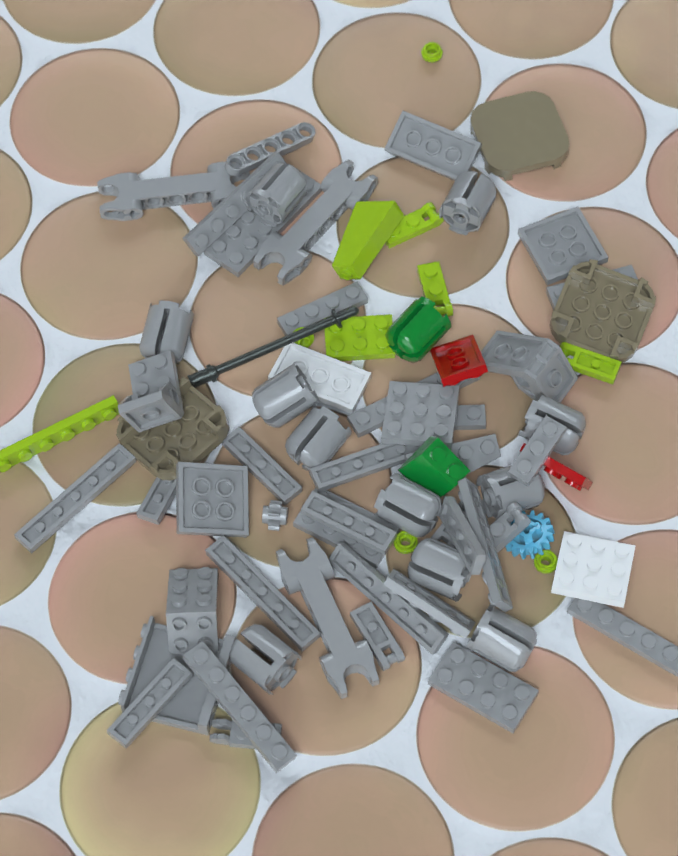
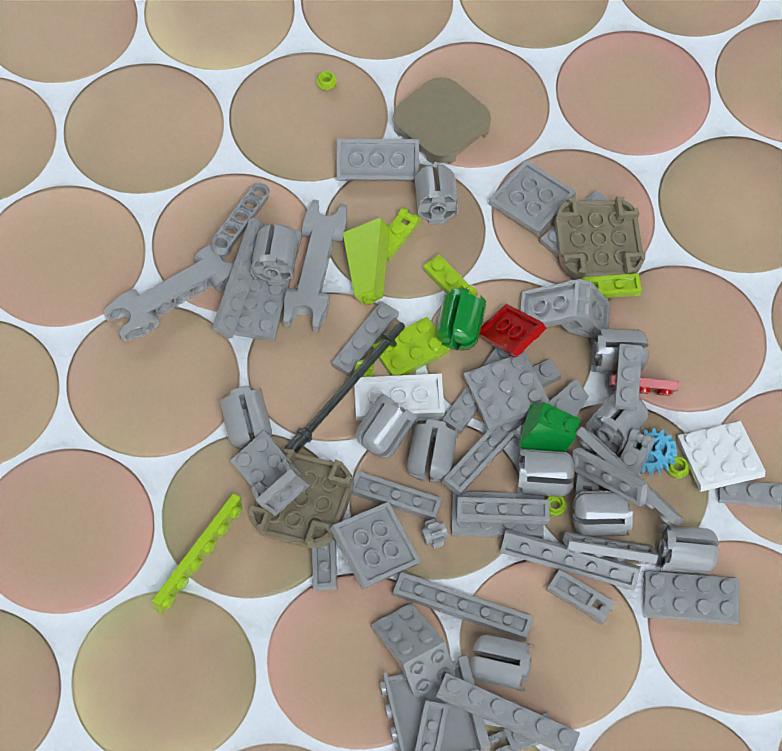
camera: 30 degrees left, 0 degrees up
light grey plate [14,443,136,554] -> none
light grey piece [276,537,379,699] -> none

